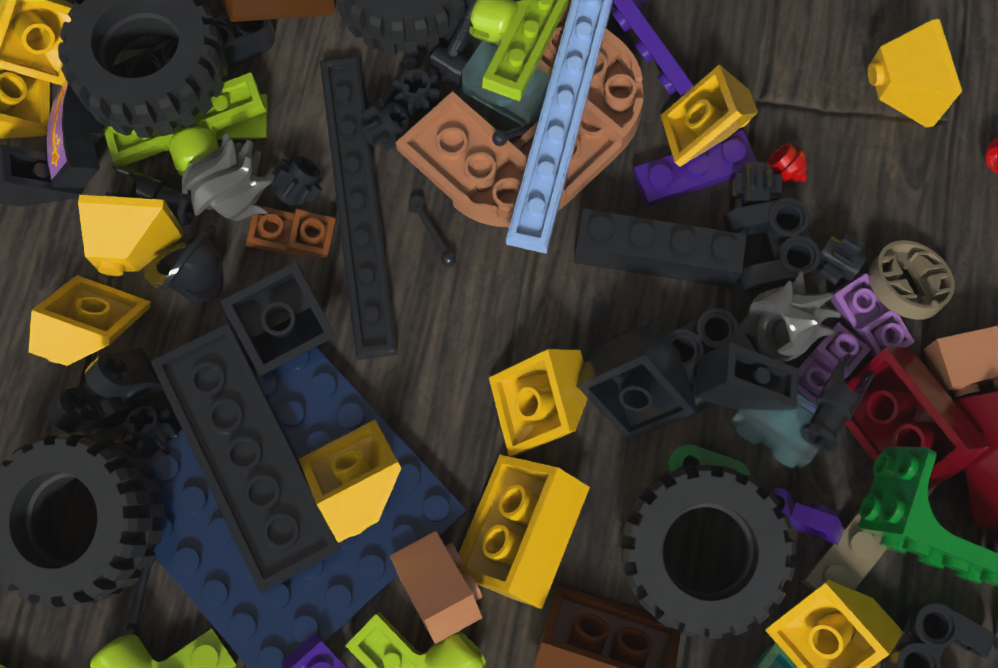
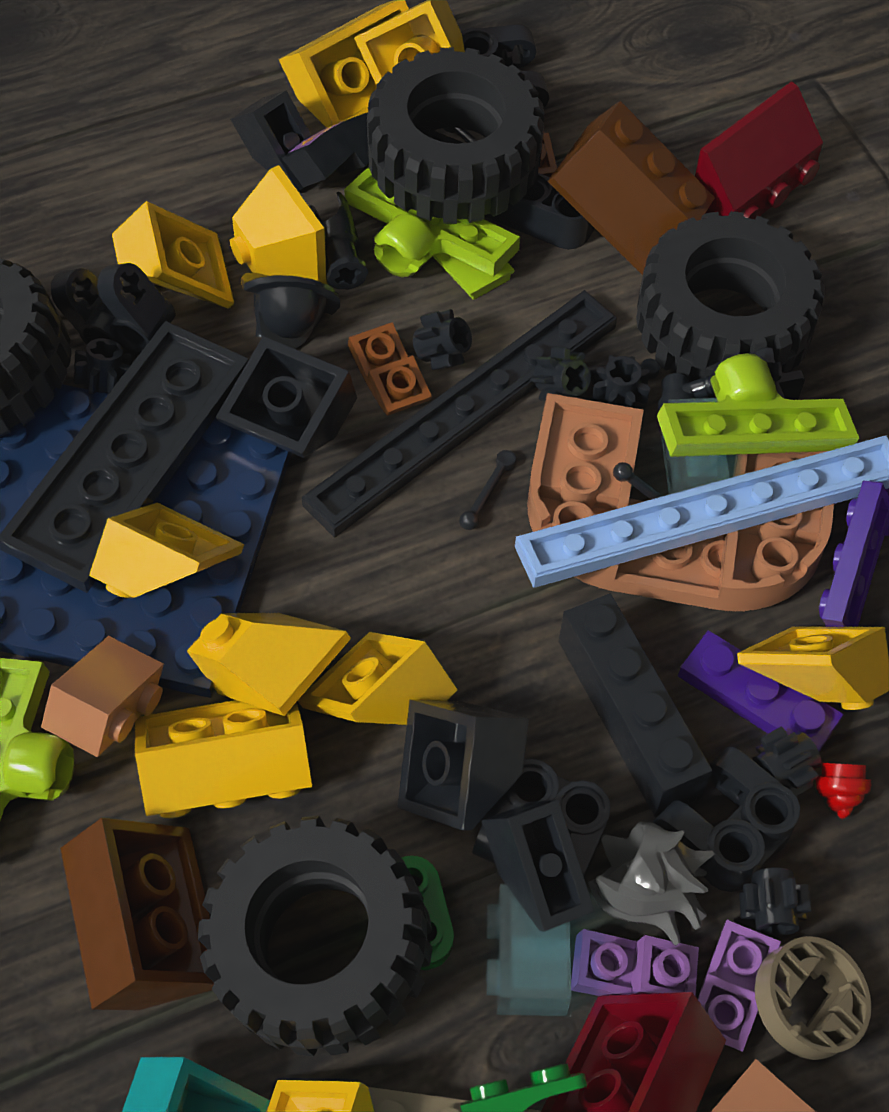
camera: 55 degrees right, 15 degrees down
dark grey hair [182,133,275,221] -> none
dark purple plate [772,488,844,545] -> none
black piece [799,353,874,451] -> none
none -> yellow slope [187,613,351,716]

